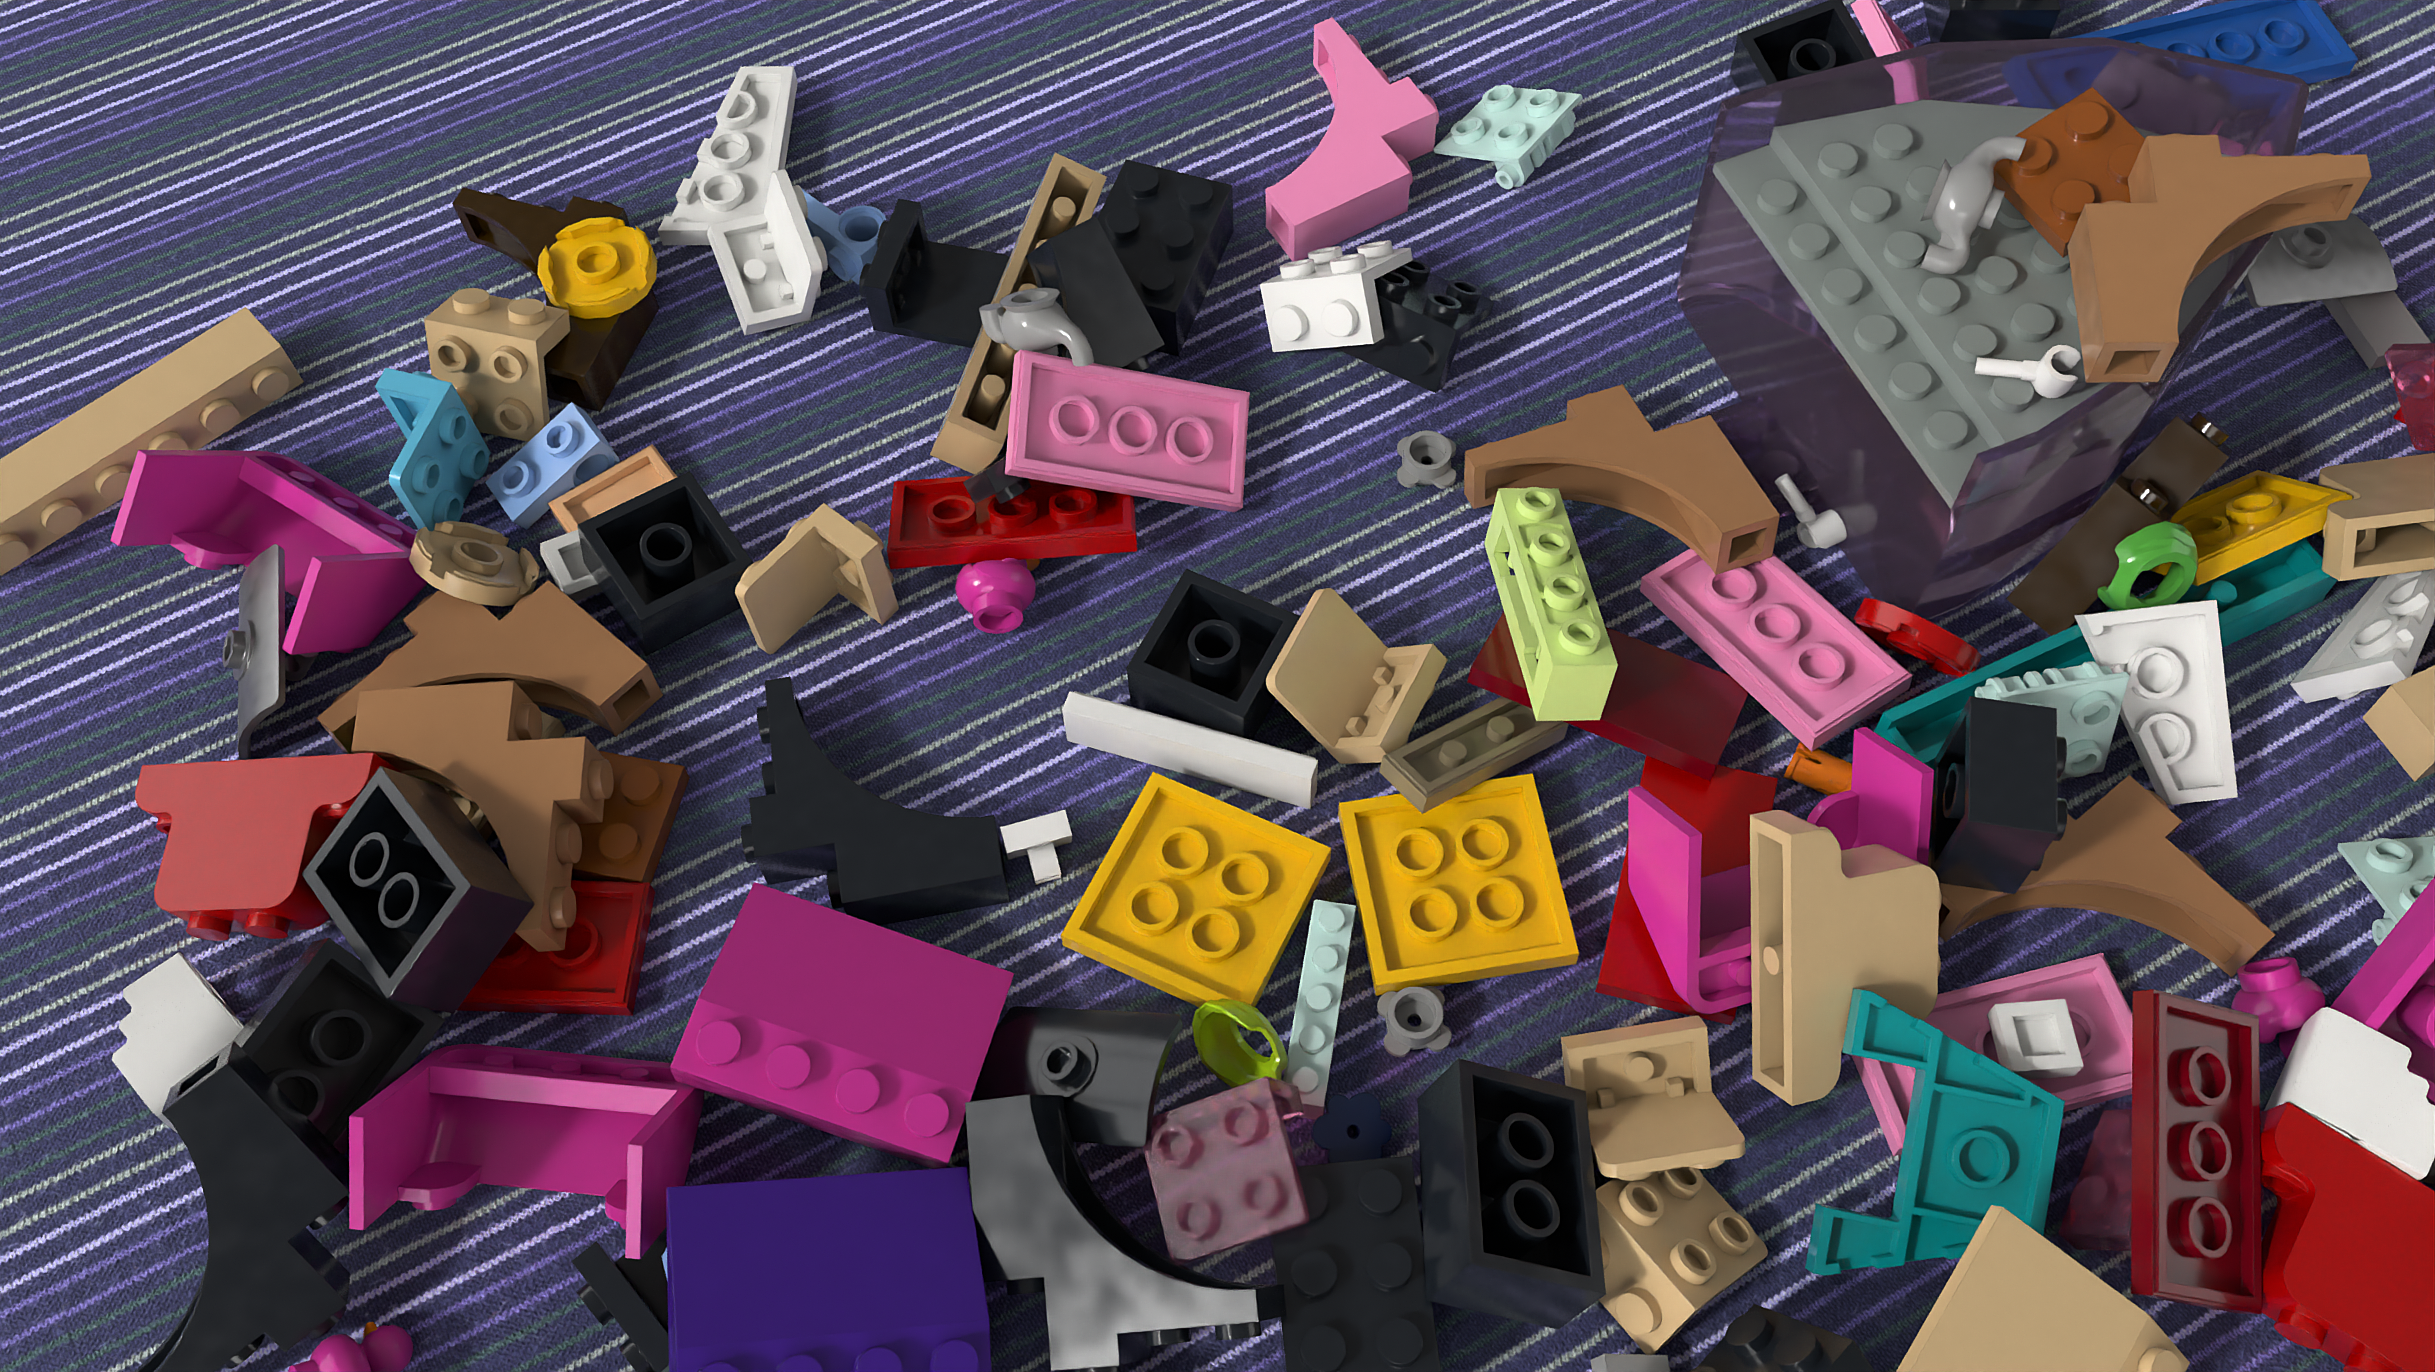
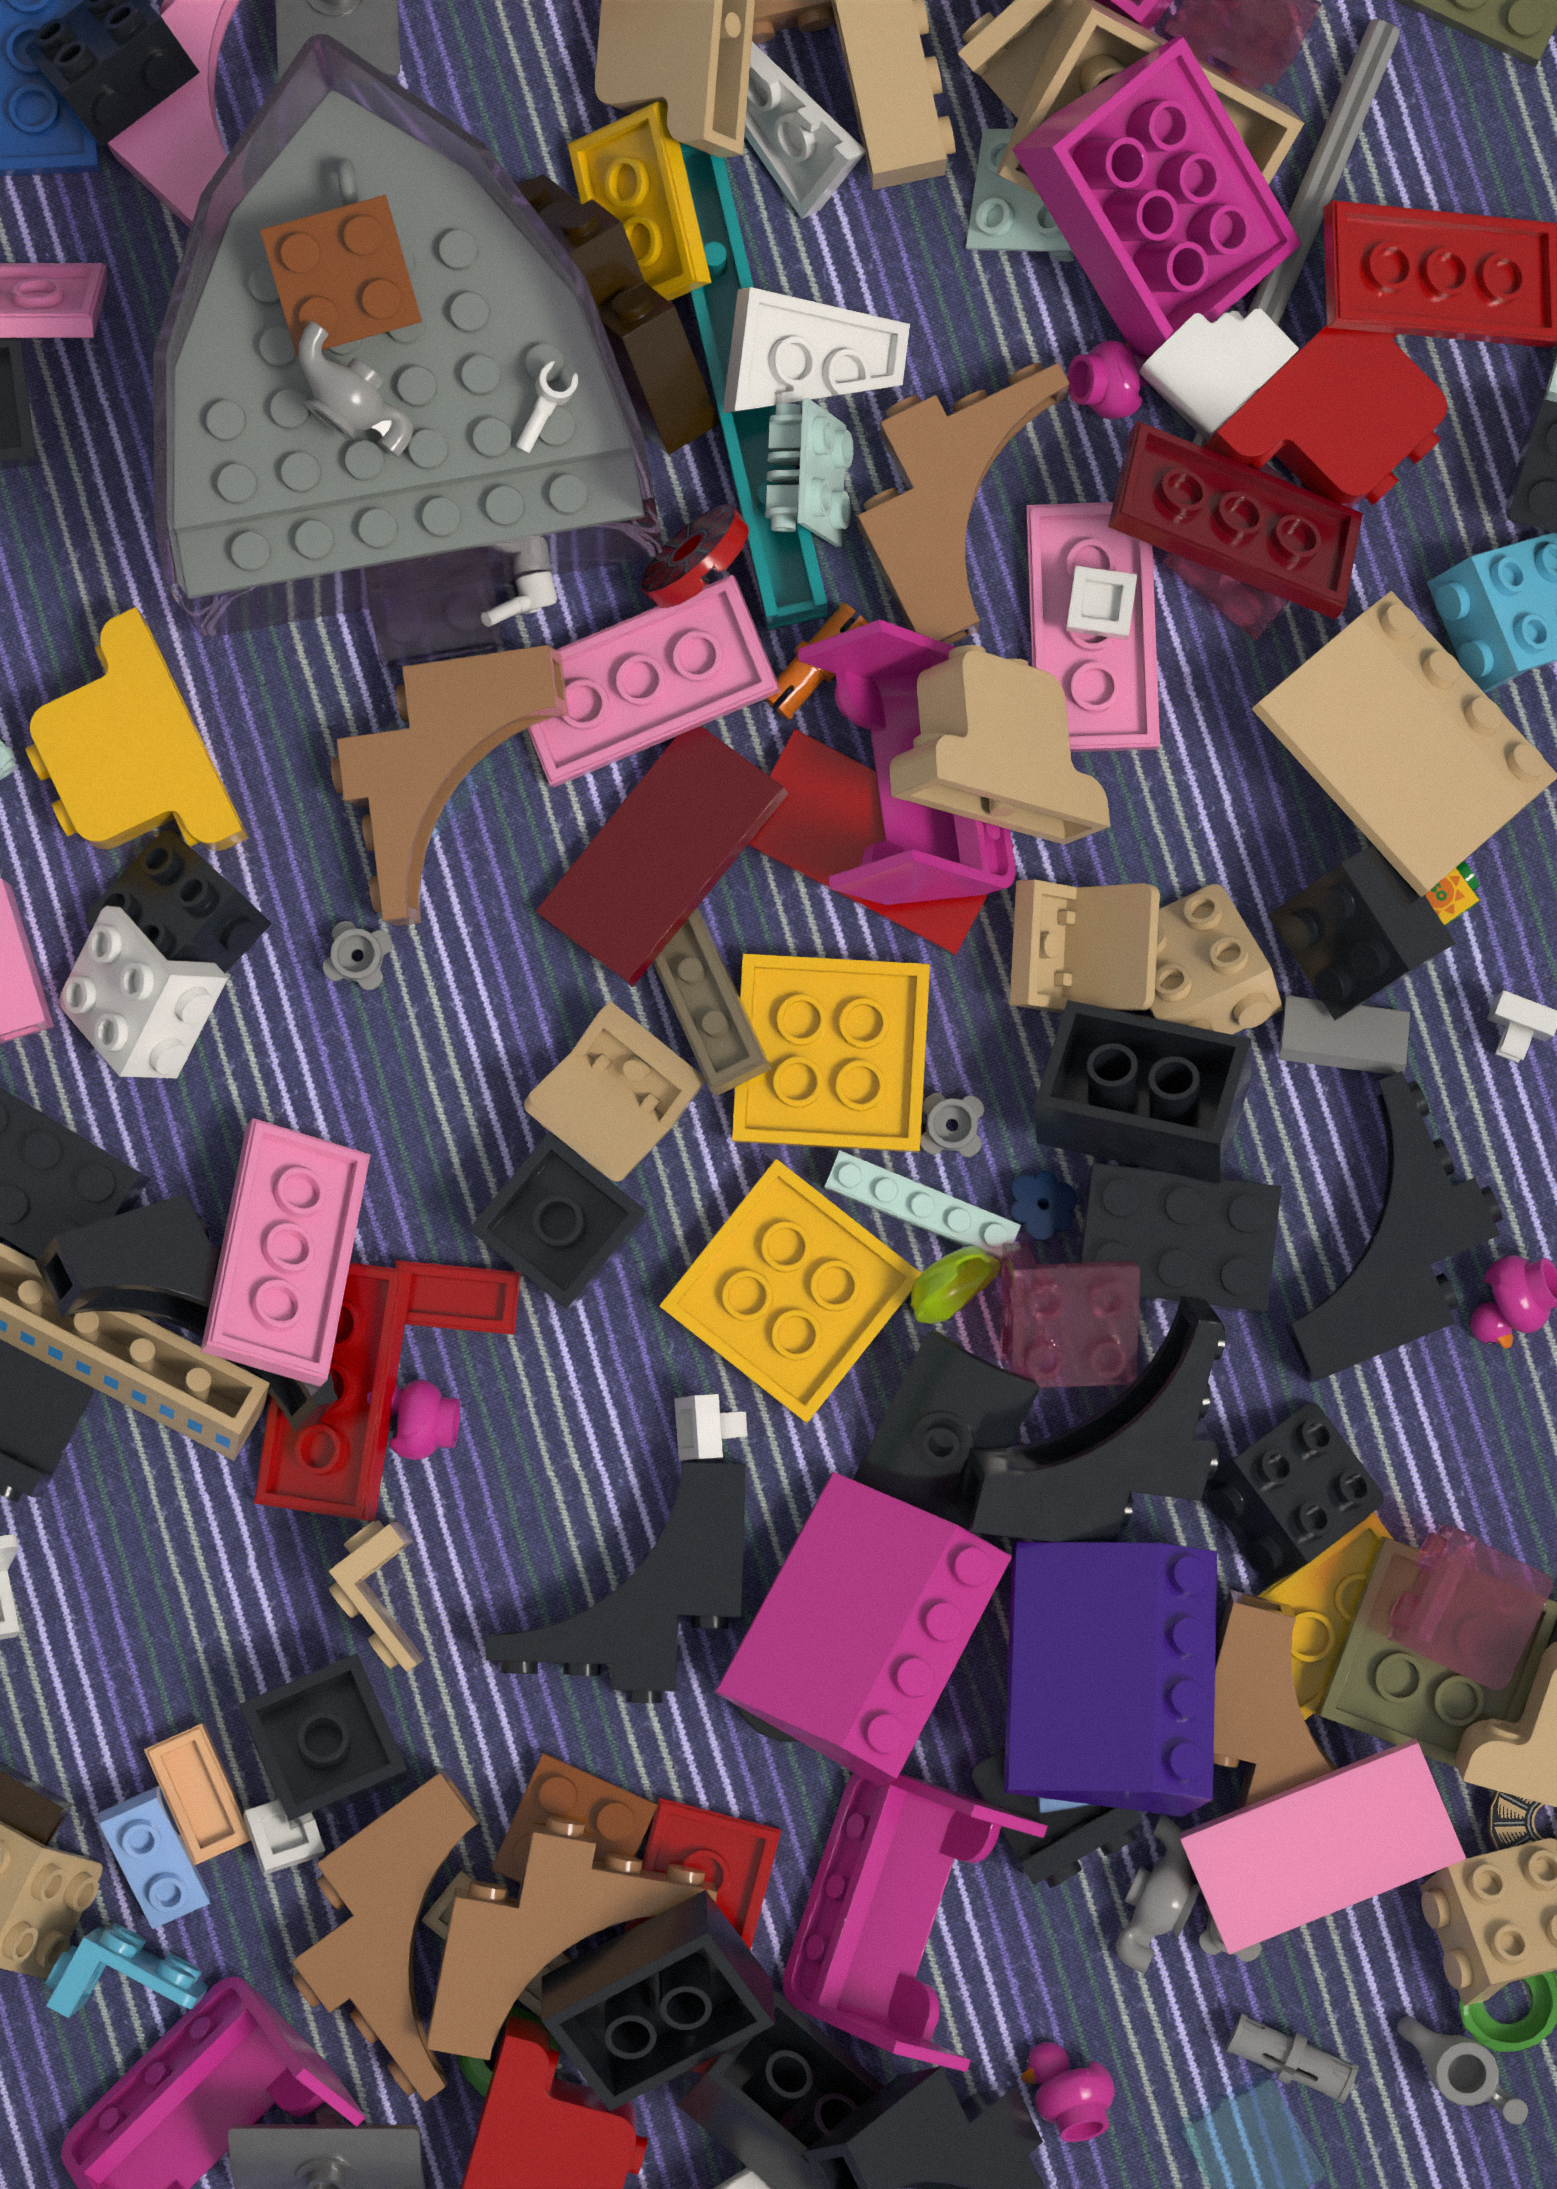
camera: 75 degrees left, 25 degrees up
tan tile [409,521,540,607] -> none
light grey piece [979,288,1094,367] -> none
white tile [1062,691,1318,809] -> none
yellowish green brick [1484,487,1618,721] -> none
teal wing [1805,988,2065,1276] -> none
black brick [1931,696,2068,894] -> none
medium nougat arch [2067,133,2372,383] -> none
bright green piece [2097,521,2198,611] -> none
none -> yellow brick [25,607,249,851]
none -> red tile [395,1260,521,1335]

